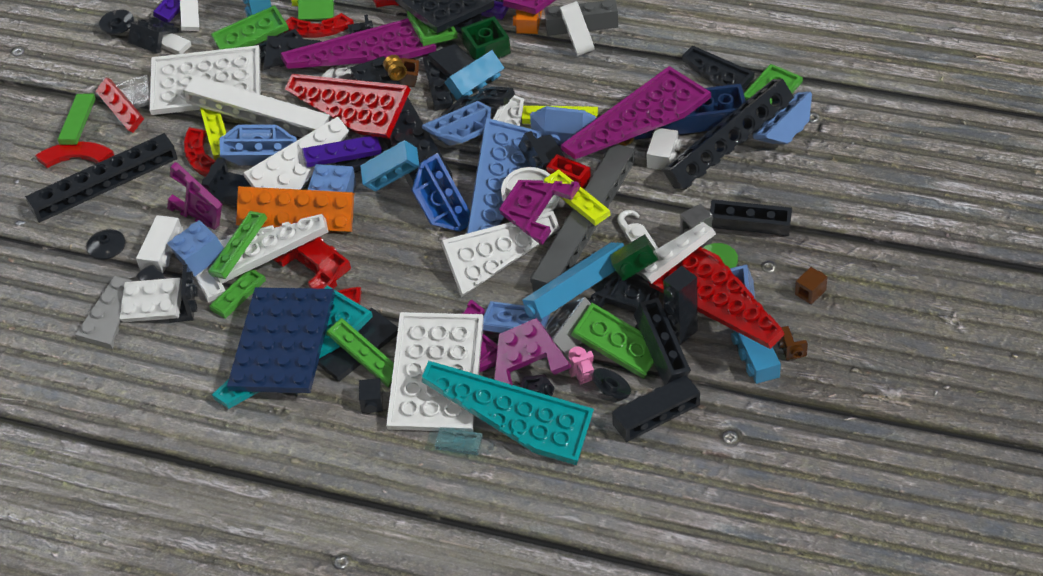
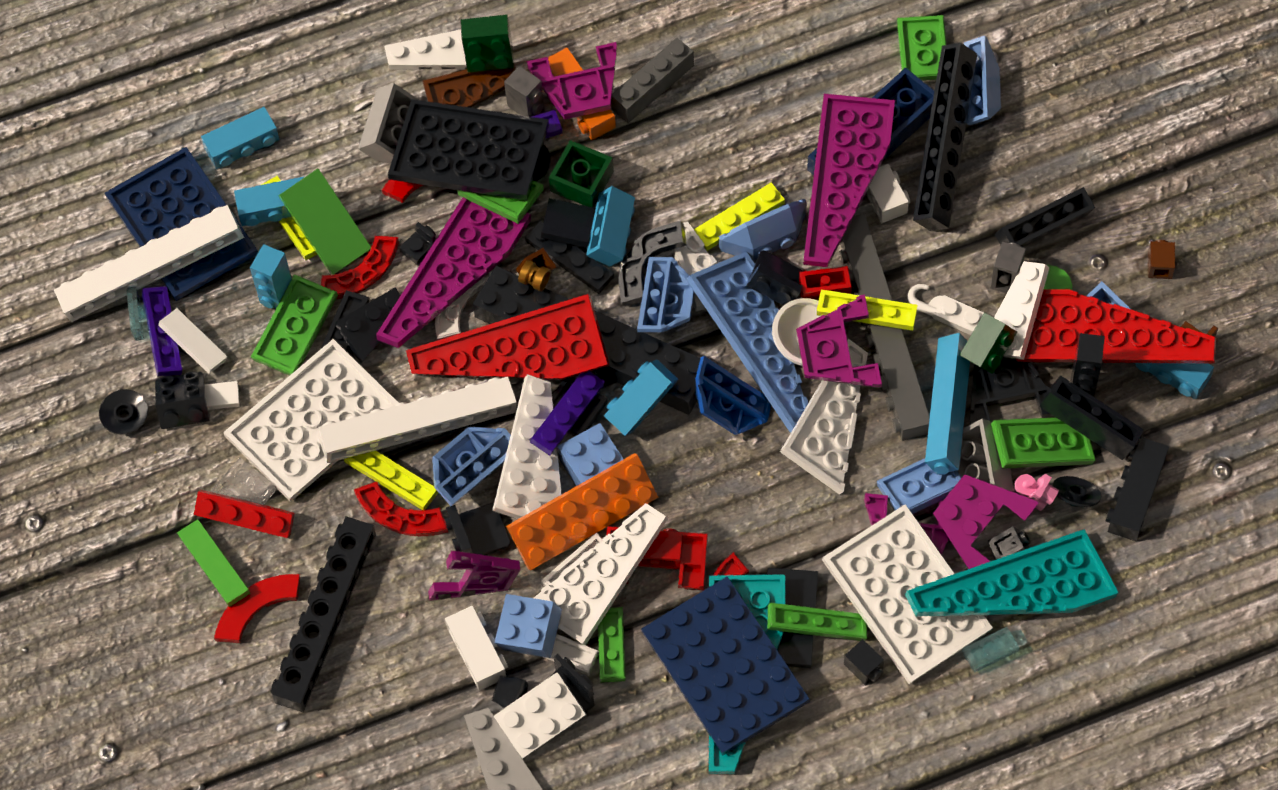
camera: 40 degrees left, 15 degrees up
black dish [86,229,126,260] -> none
bright green tile [208,211,267,279] -> none
white beam [559,1,595,56] -> none
black wing [682,45,755,90] -> none

